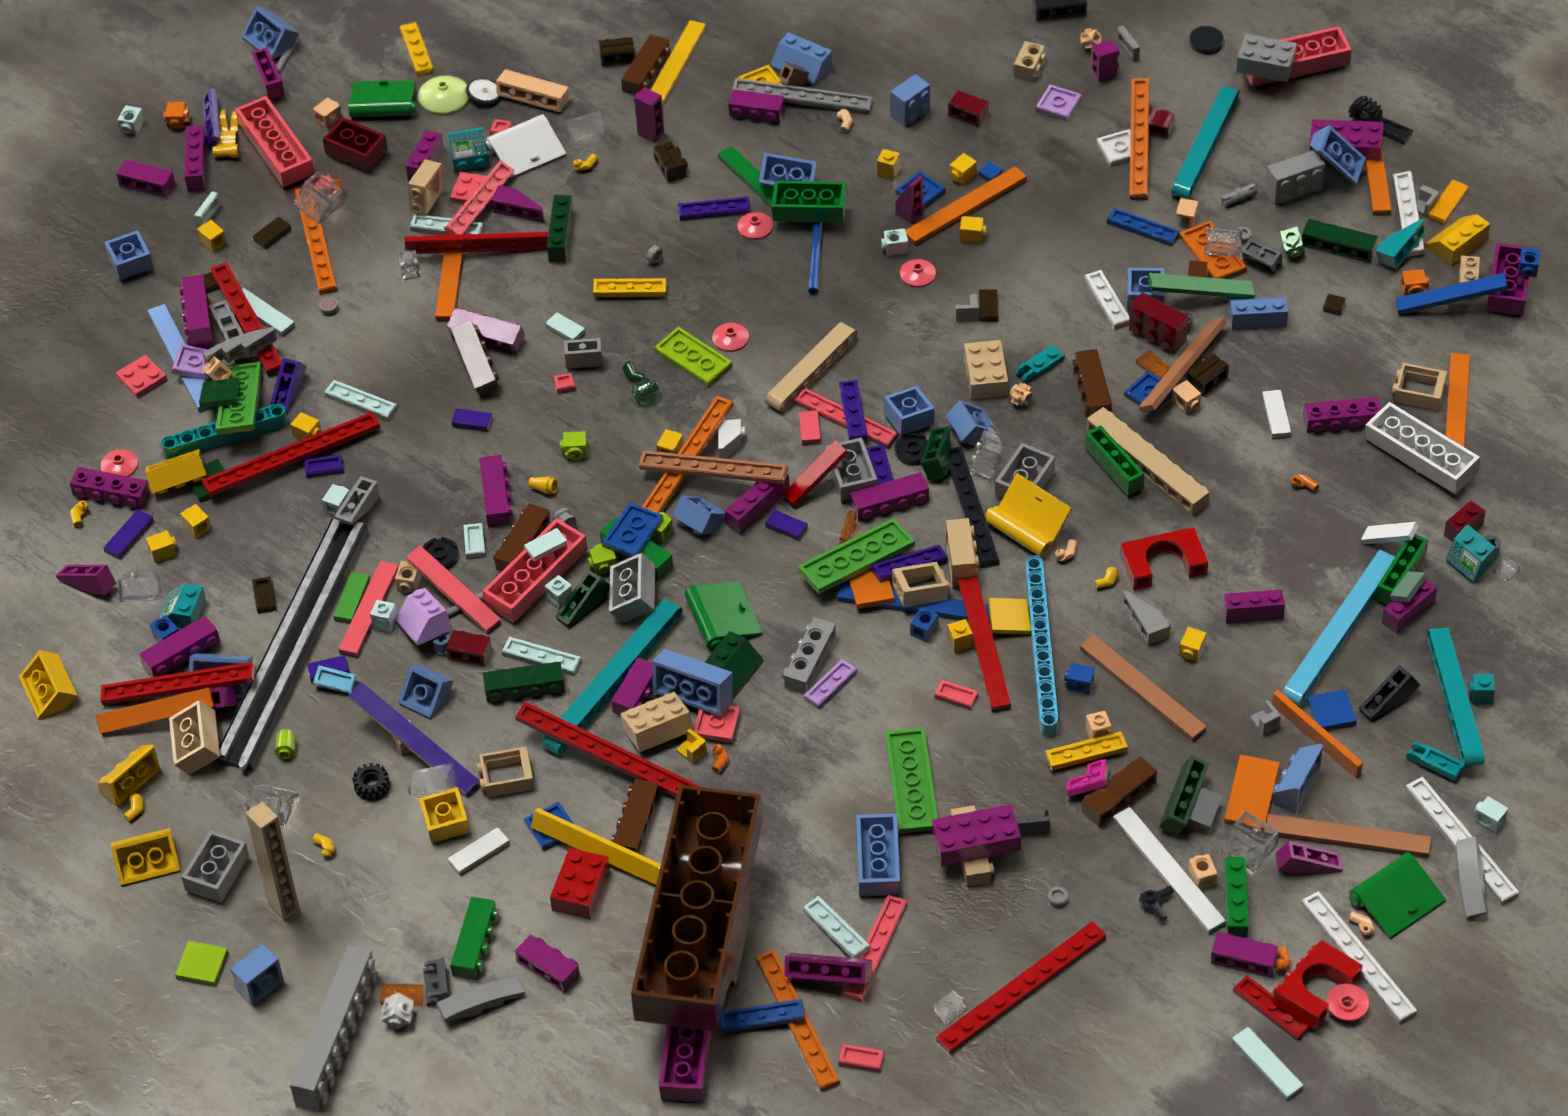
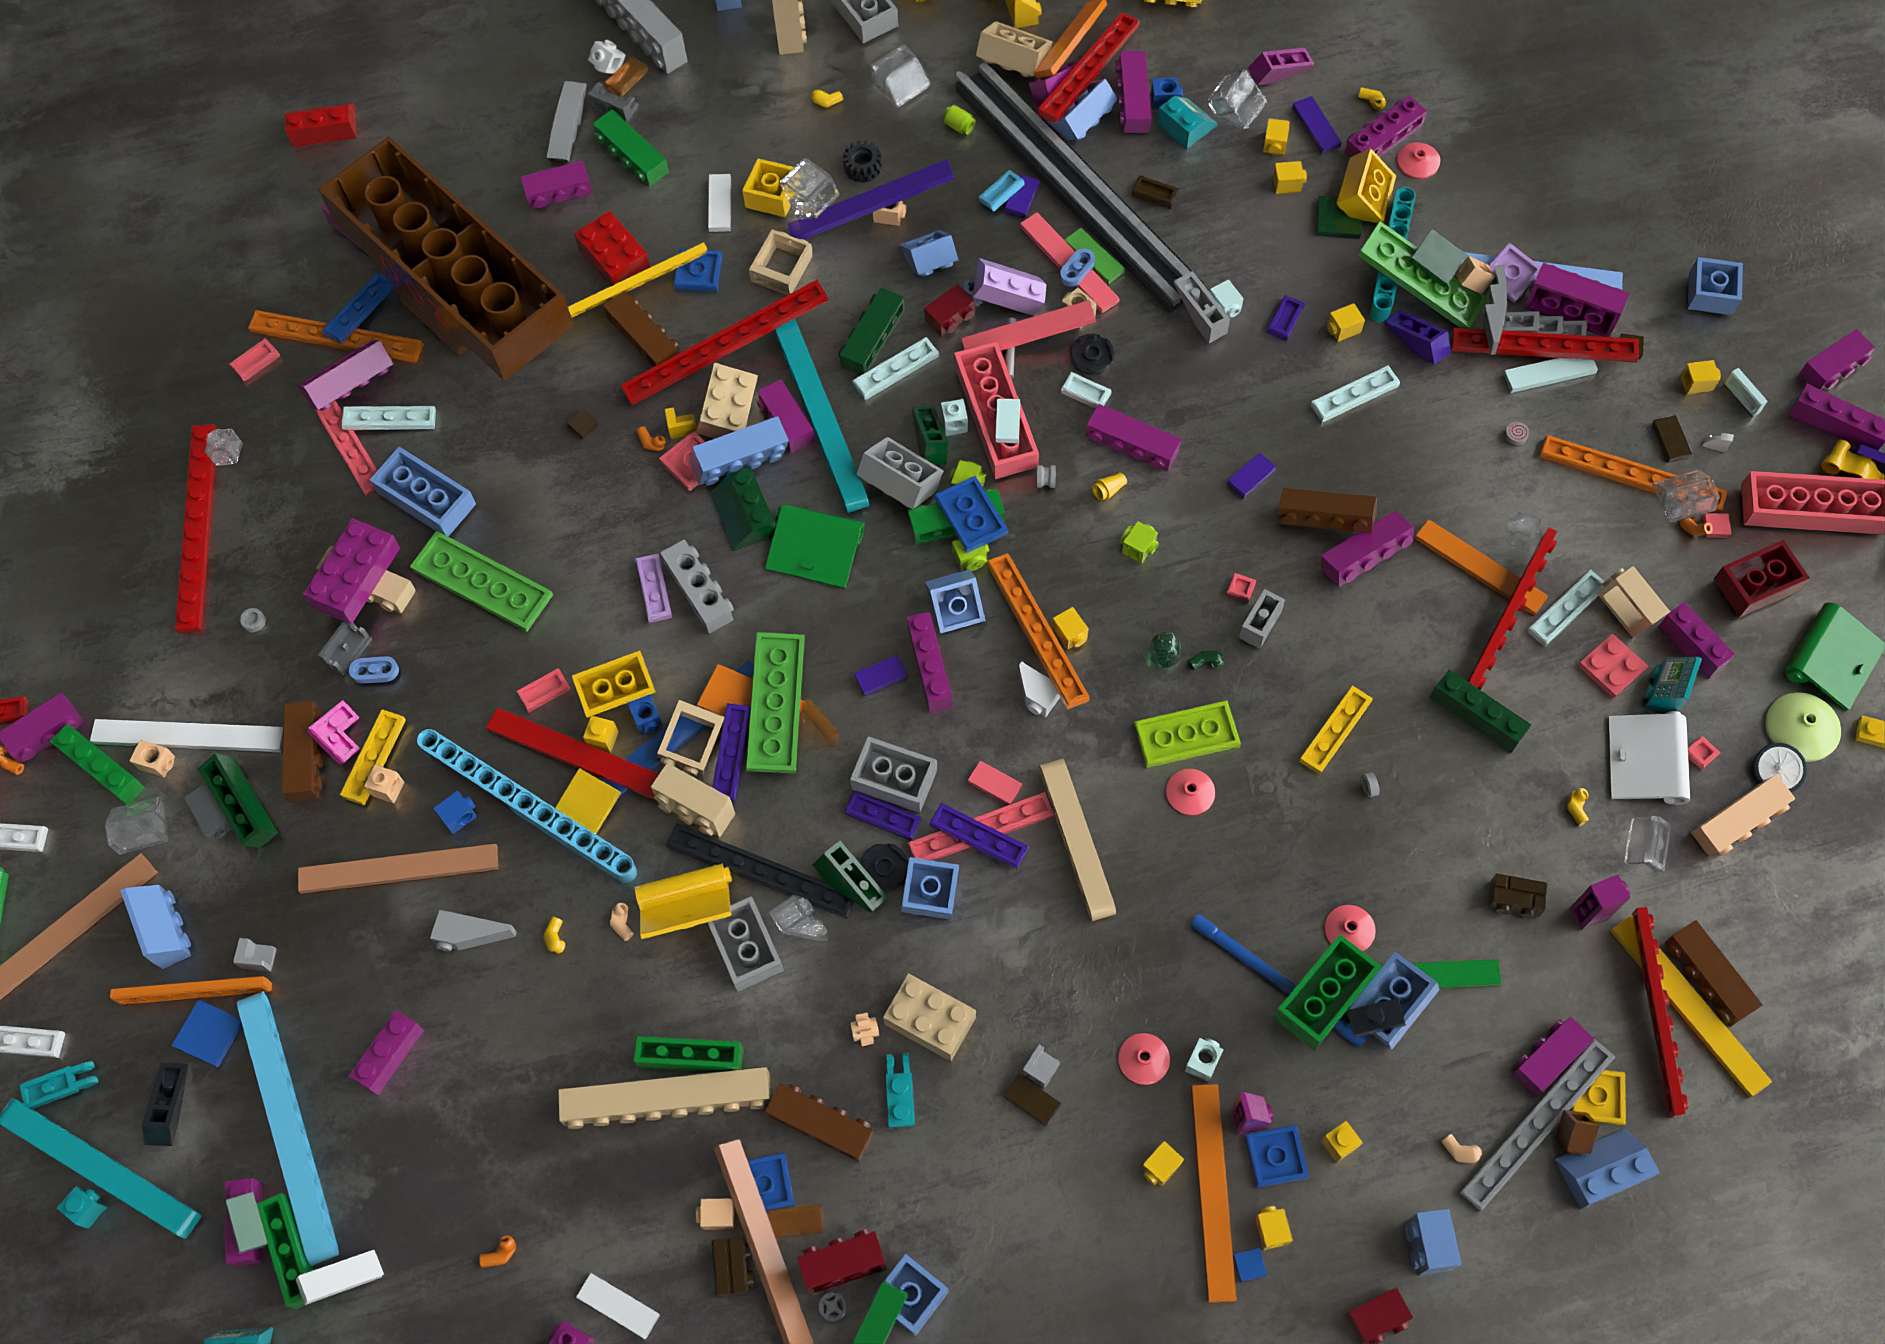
camera: 125 degrees right, 15 degrees up
coral plate [115,354,167,398] -> none
red plate [202,412,380,497] -> none
light nougat brick [313,98,342,129] -> none
light aqua brick [370,600,397,633] -> none
coral tile [444,160,515,235] -> none
magenta slope [491,185,544,222] -> none
reddish brown brick [493,503,551,571] -> none
light aqua tile [545,312,585,340] -> none
dark brown brick [599,37,635,66] -> none
nougat tile [639,450,788,484] -> none
dark purple tile [678,197,751,221] -> none
tile [782,440,849,507] -> none
magenta brick [850,472,929,521] -> none
medium blue slope [946,400,1000,445] -> none
white tile [1084,270,1129,329] -> none
red arch [1120,527,1208,590] -> none
black piece [1139,885,1174,922] -> none
yellow brick [1179,627,1207,662] -> none
orange tile [1224,754,1280,831] -> none
magenta slope [1275,840,1343,875] -> none
none -> medium blue plate [349,656,399,684]
none -> yellow slope [572,651,656,718]
none -> medium blue plate [1060,248,1095,287]
none -> black tile [1347,998,1406,1037]
none -> red plate [1632,907,1688,1118]
none -> white tile [1702,433,1734,453]

